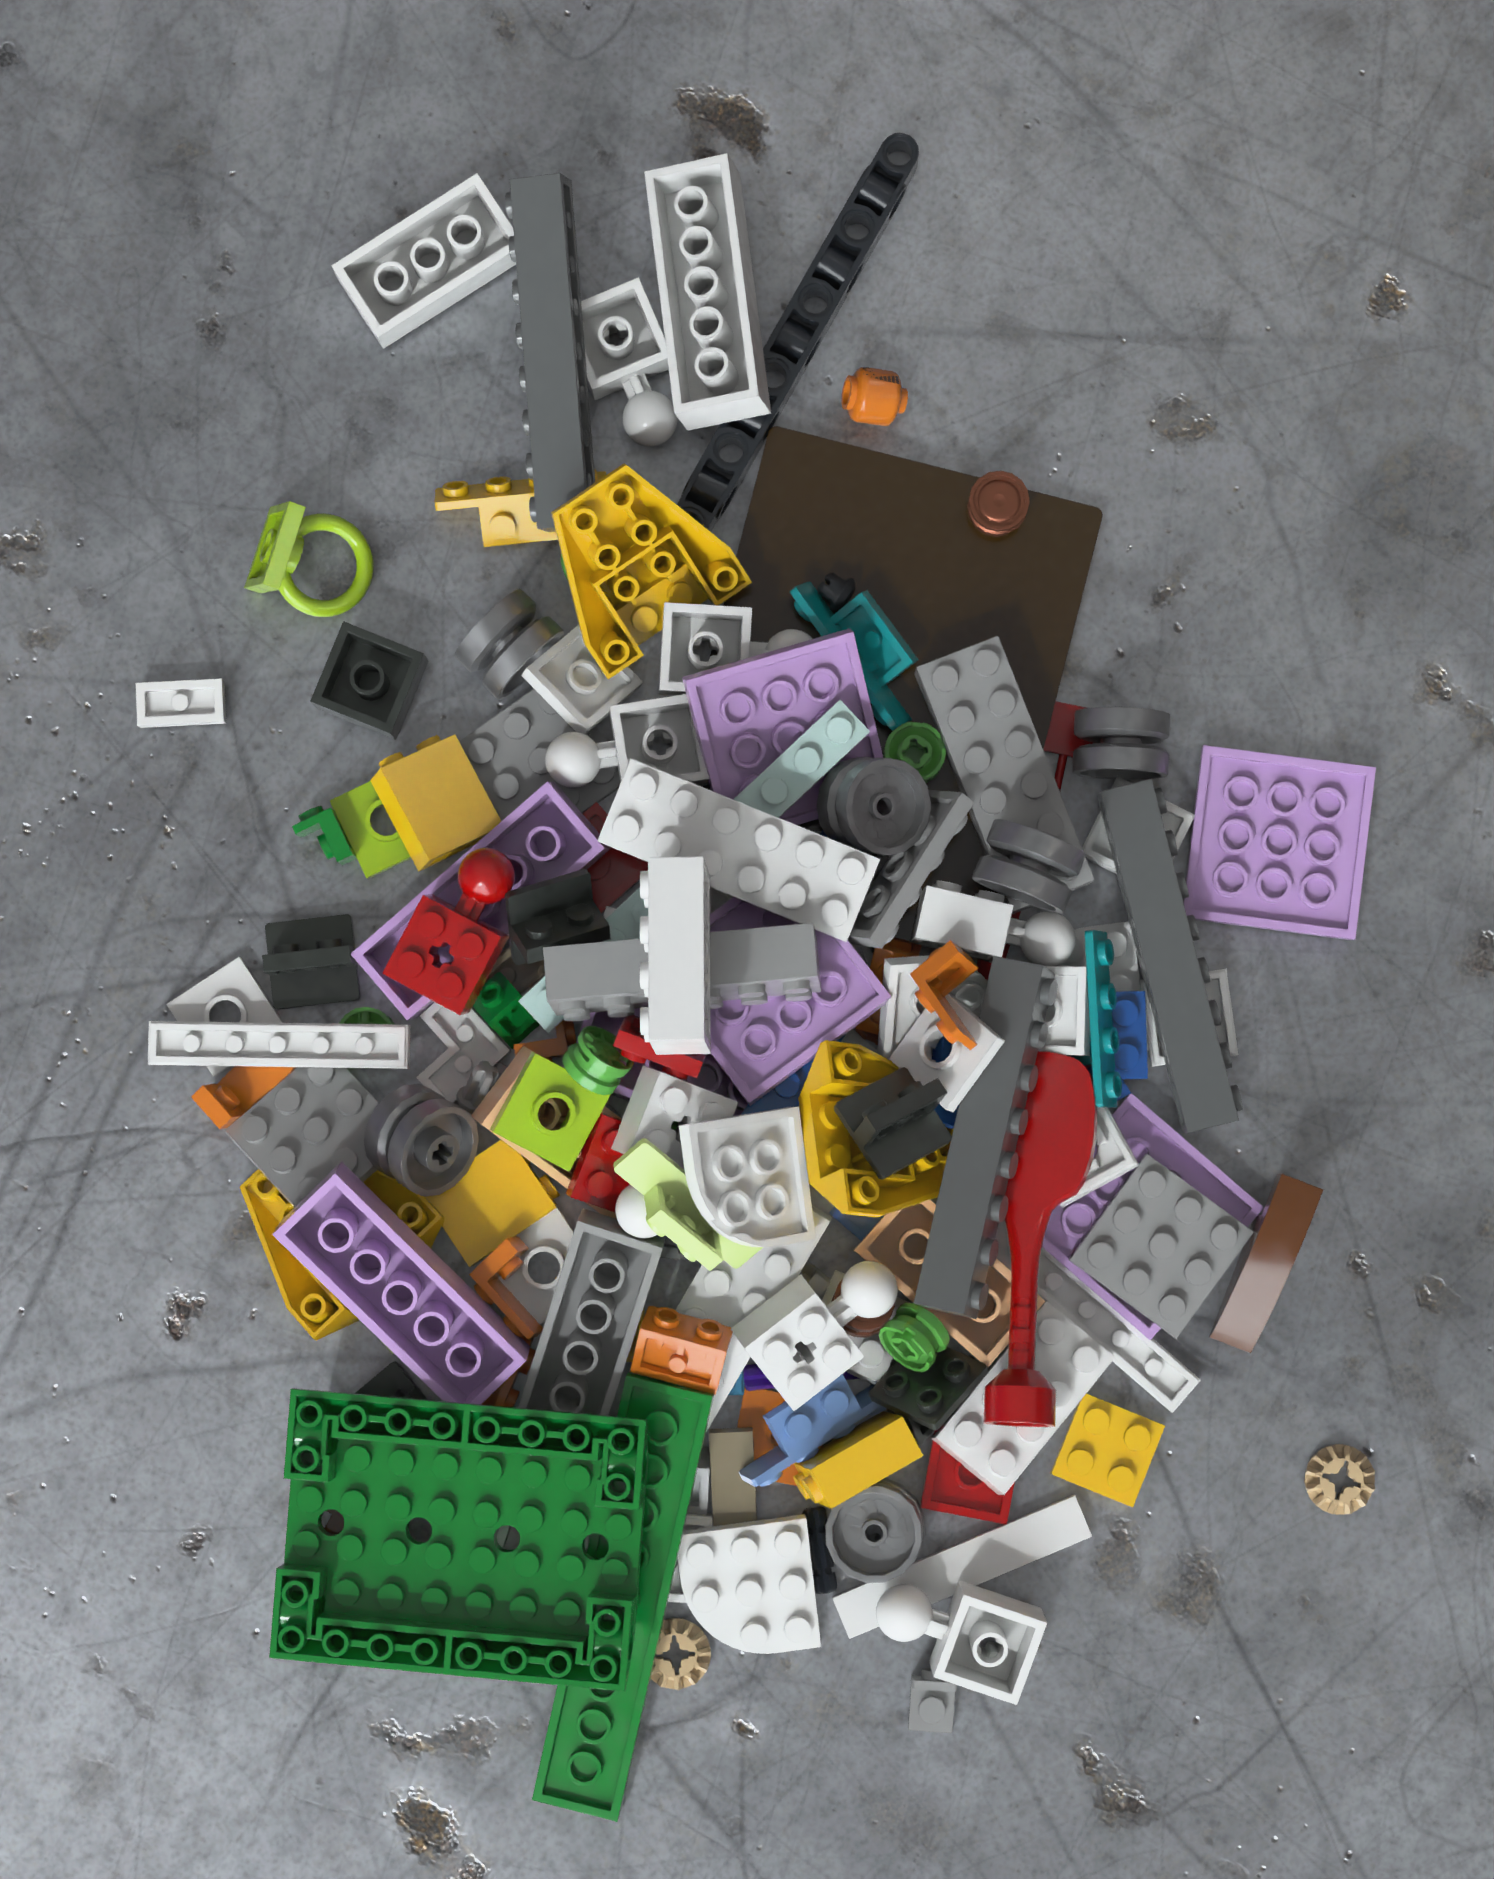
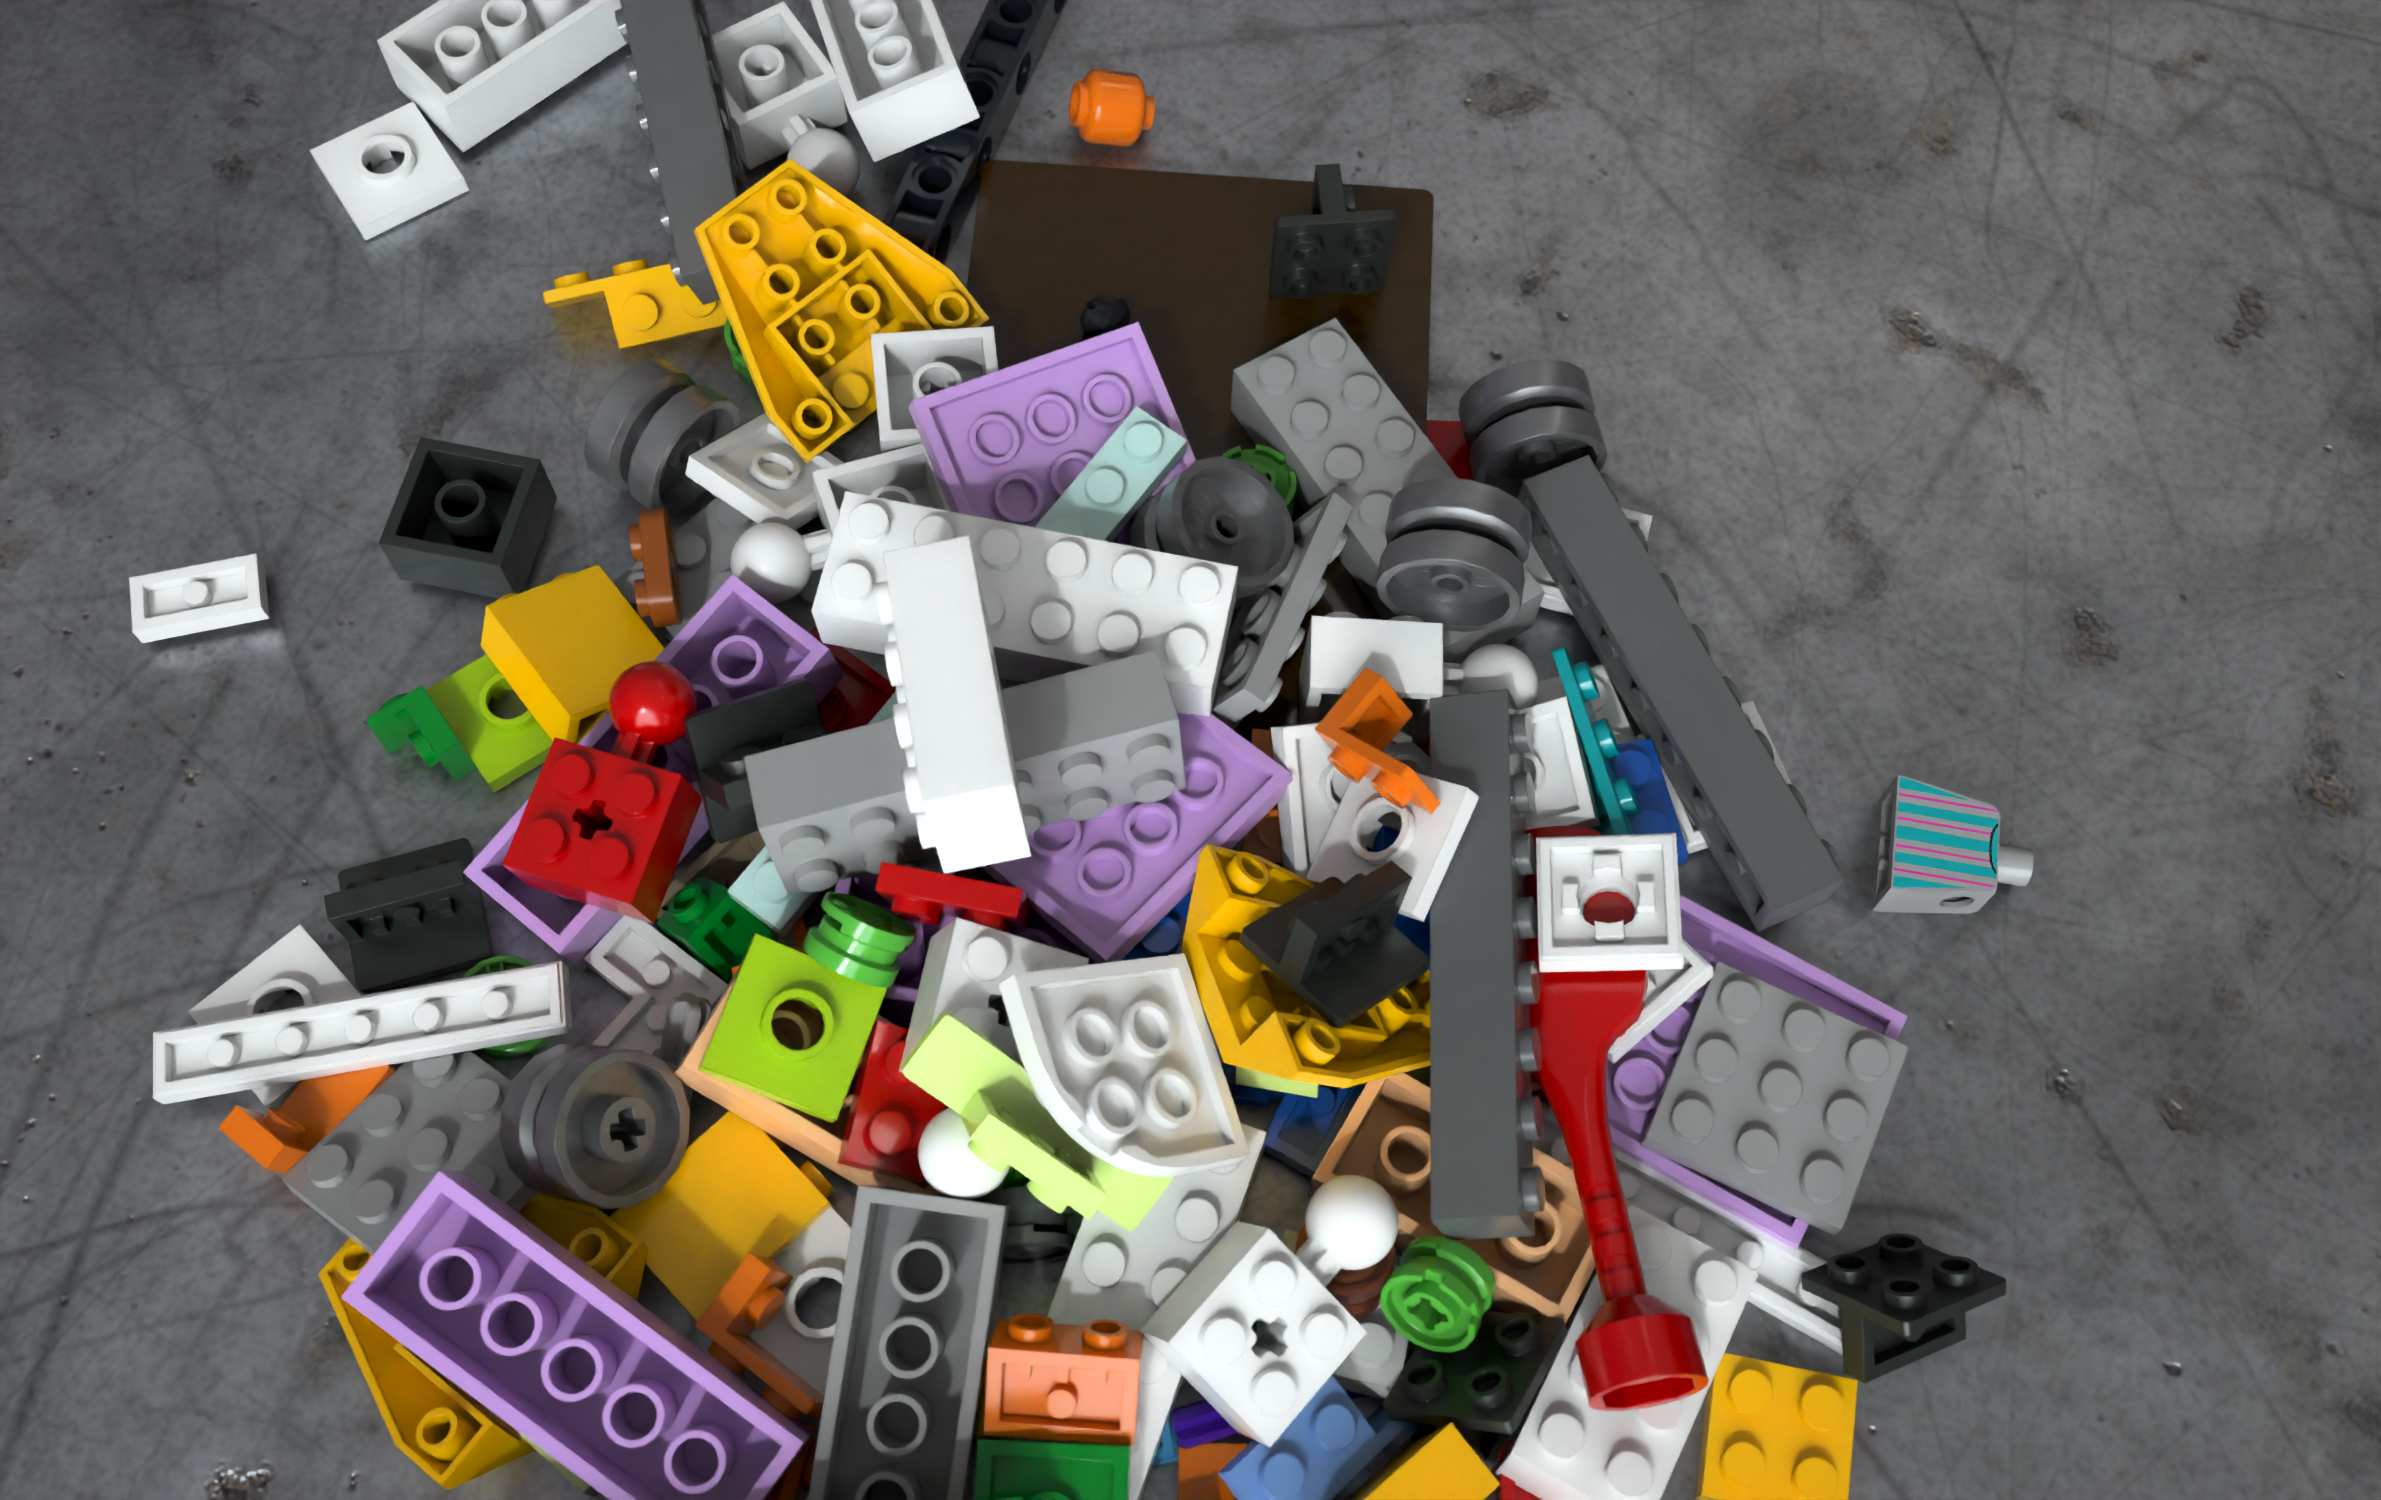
camera: 20 degrees left, 20 degrees down
lime tile [244,501,373,617] -> none
teal bracket [790,581,919,731] -> none
copper wheel [967,470,1030,537] -> none
lavender plate [1183,745,1376,940] -> none
reddish brown slope [1209,1174,1324,1353] -> none
tan gear [1305,1444,1375,1515] -> none
none -> white piece [310,102,469,241]
none -> dark orange plate [629,507,683,628]
none -> pearl dark grey bracket [1269,163,1396,299]
none -> white piece [1536,833,1683,972]
none -> pearl dark grey bracket [1801,1233,2007,1383]
none -> light grey torso [1872,775,2034,914]

